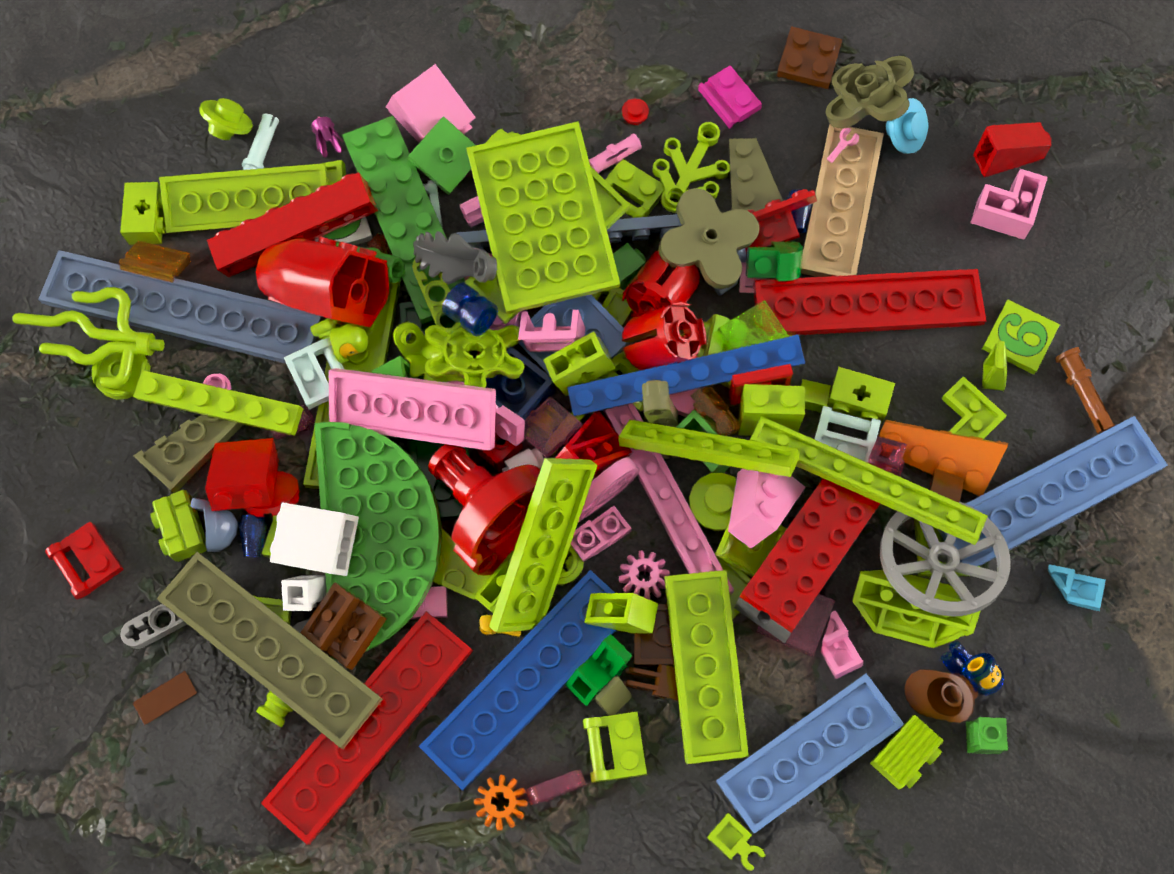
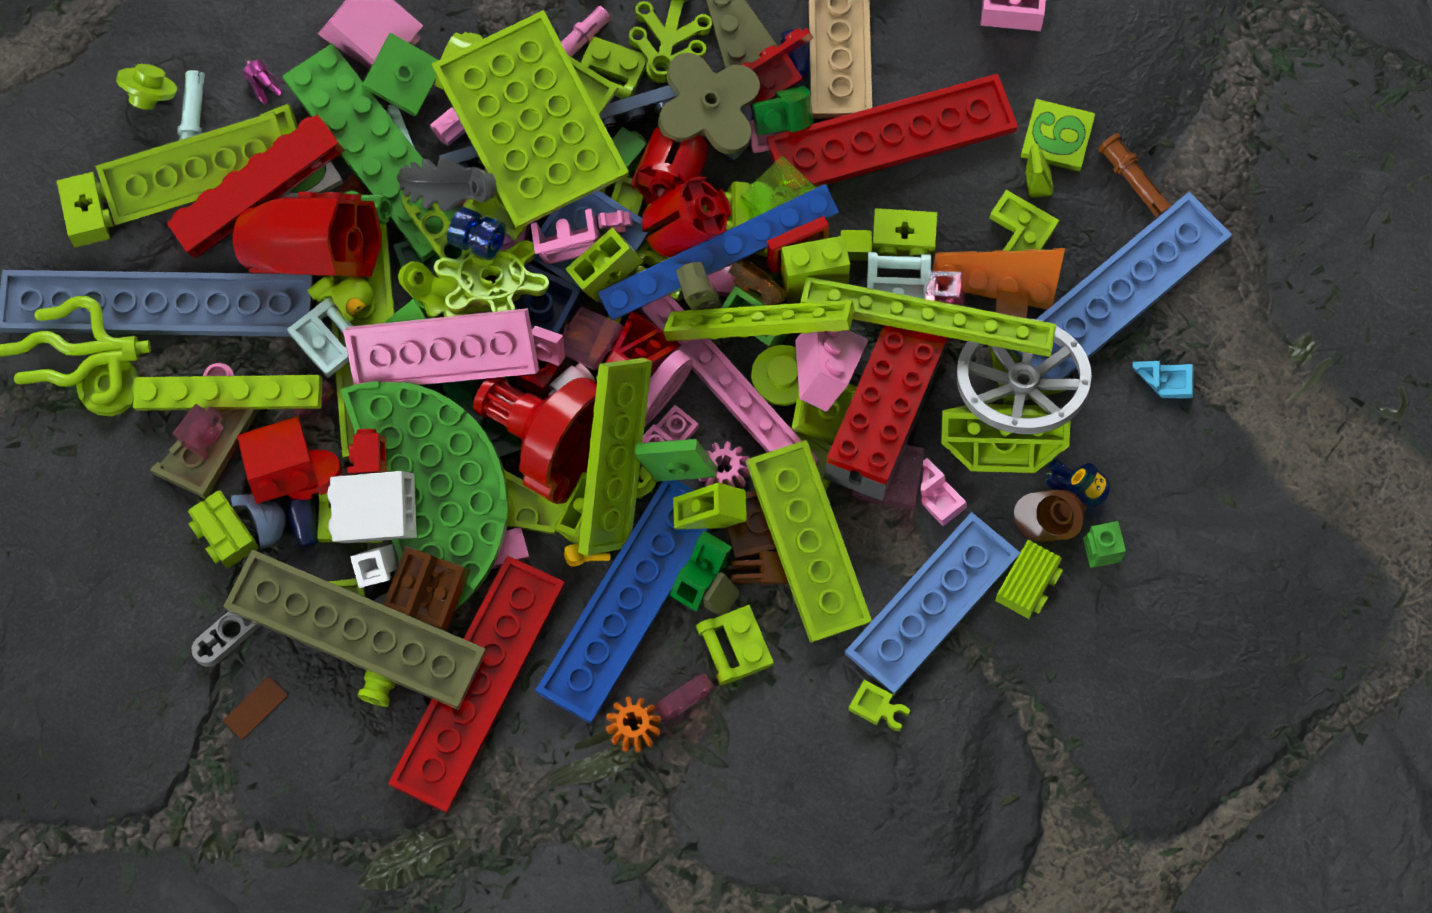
camera: 15 degrees left, 0 degrees up
red plate [45,521,124,600] -> none
clear orange plate [119,241,190,283] -> none
none -> clear pink brick [172,403,224,461]
none -> red brick [347,429,387,475]
none -> bright pink plate [597,210,633,234]
none -> bright green plate [635,439,717,482]

